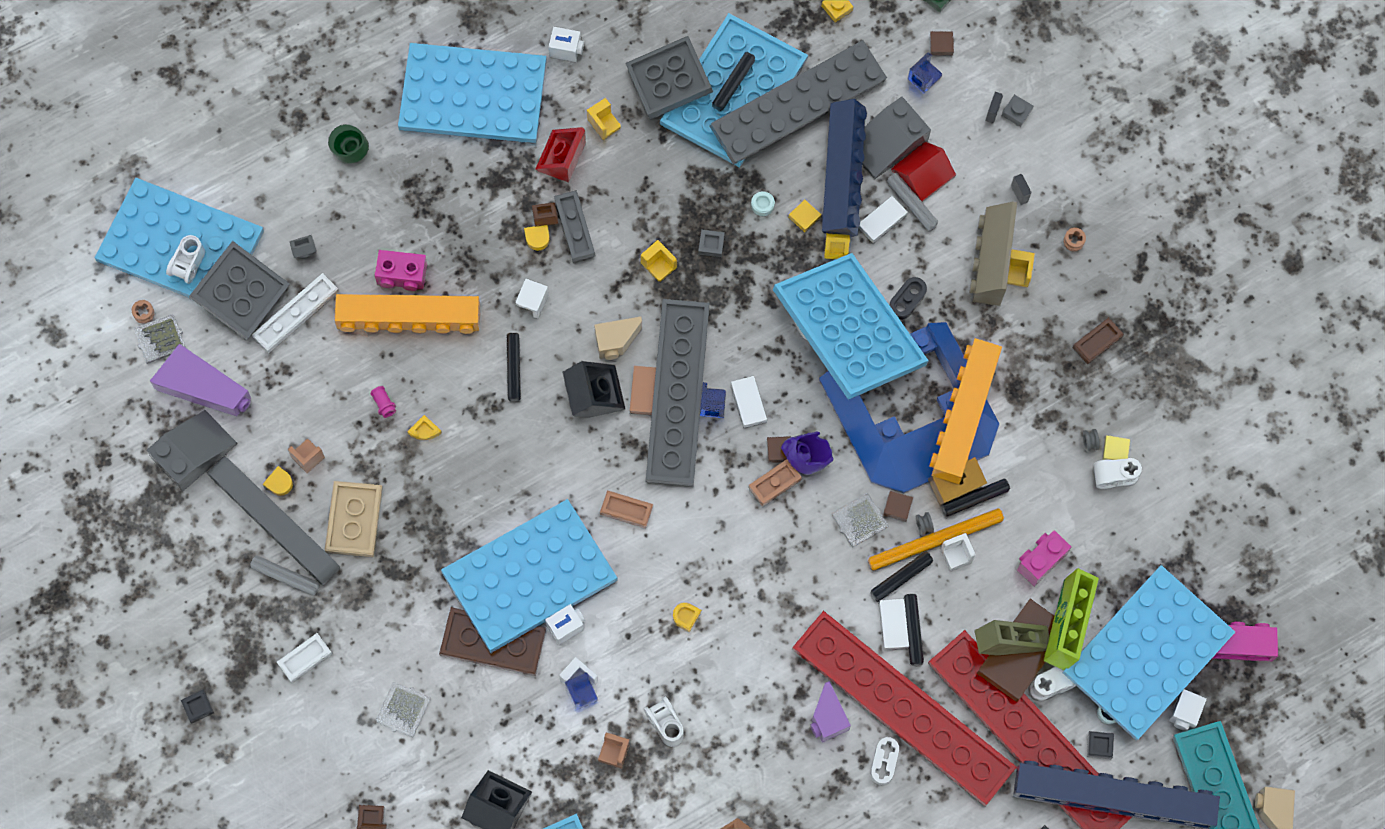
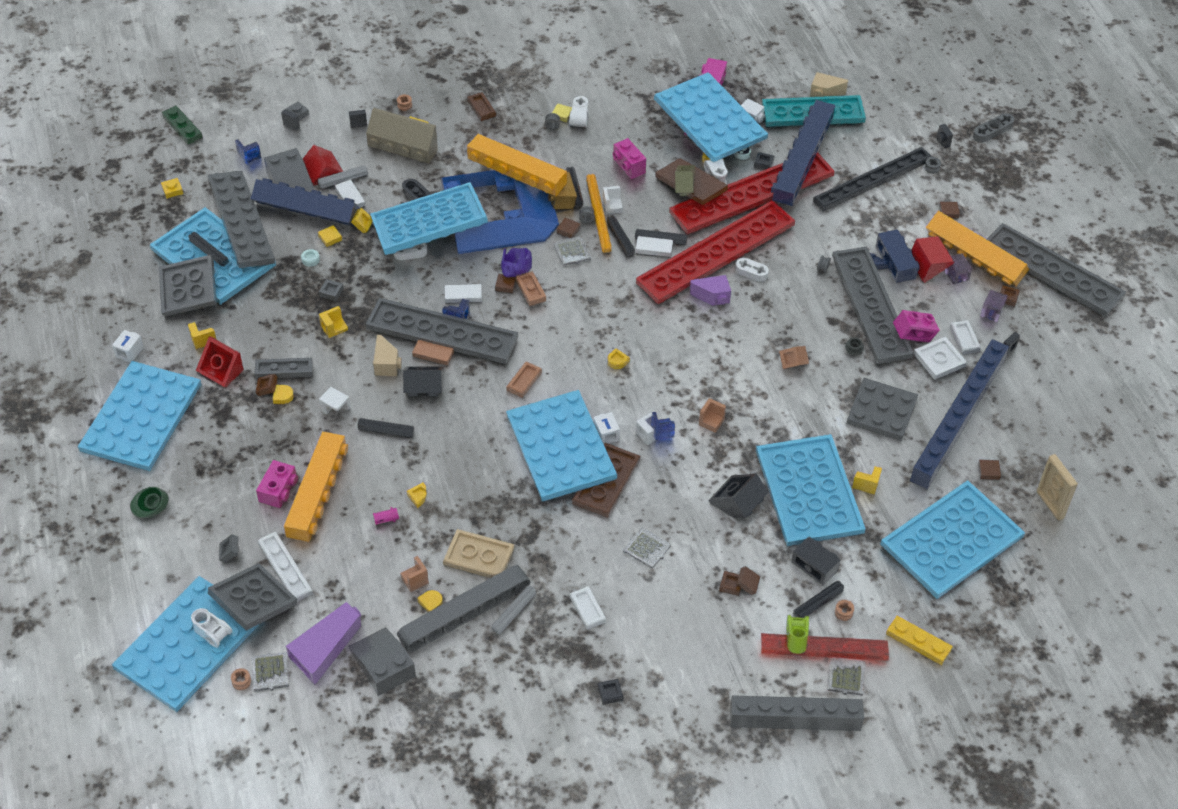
camera: 75 degrees left, 20 degrees down
white piece [644,696,684,747] -> none
reddish brown tile [930,31,954,56] -> none
lime brick [1044,568,1099,670] -> none

